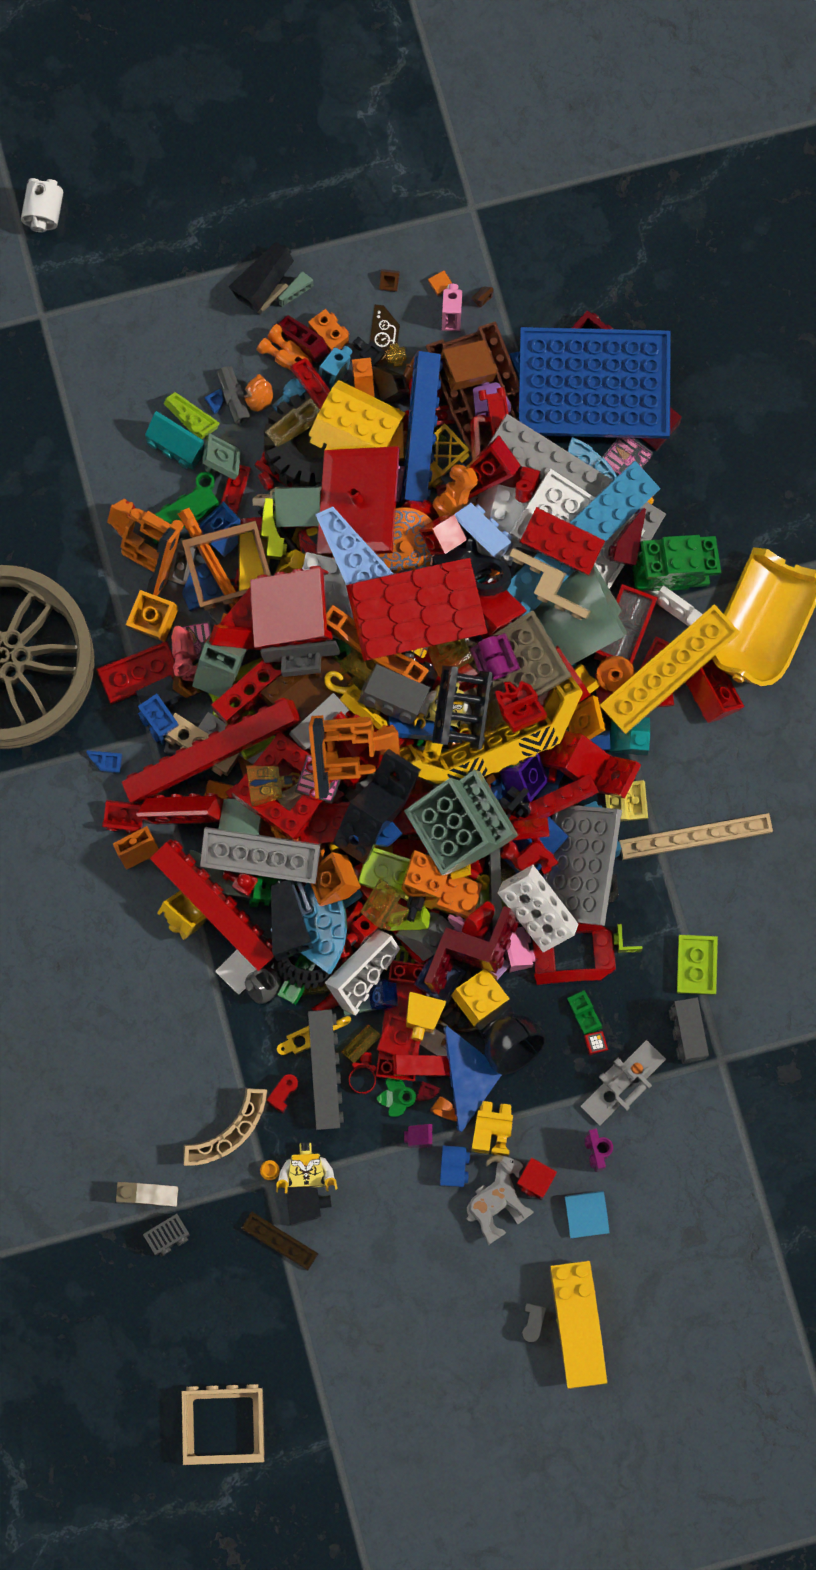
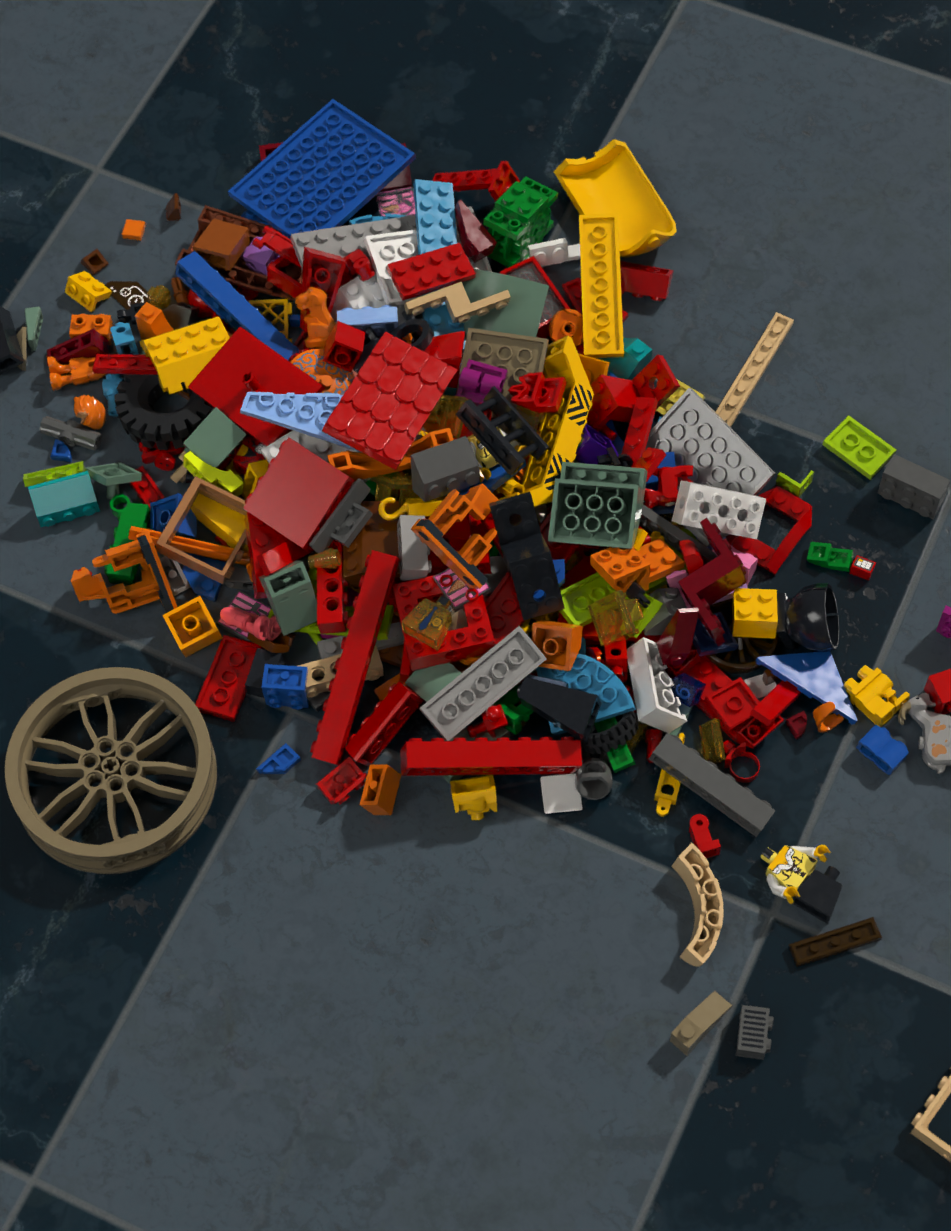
camera: 45 degrees left, 15 degrees down
light orange plate [260,1160,280,1180] -> none
clear yellow slope [265,398,320,447] -> none
green plate [377,1078,416,1117] -> none
magenta slope [404,1124,432,1148] -> none
yellow torso [406,992,446,1041] -> none
bright pink torso [442,284,462,331] -> none
light grey piece [580,1040,666,1126] -> none
none -> yellow bracket [65,271,112,312]
none -> clear yellow cone [308,548,341,569]
none -> red bracket [432,161,520,202]
none -> dark red slope [656,608,699,666]

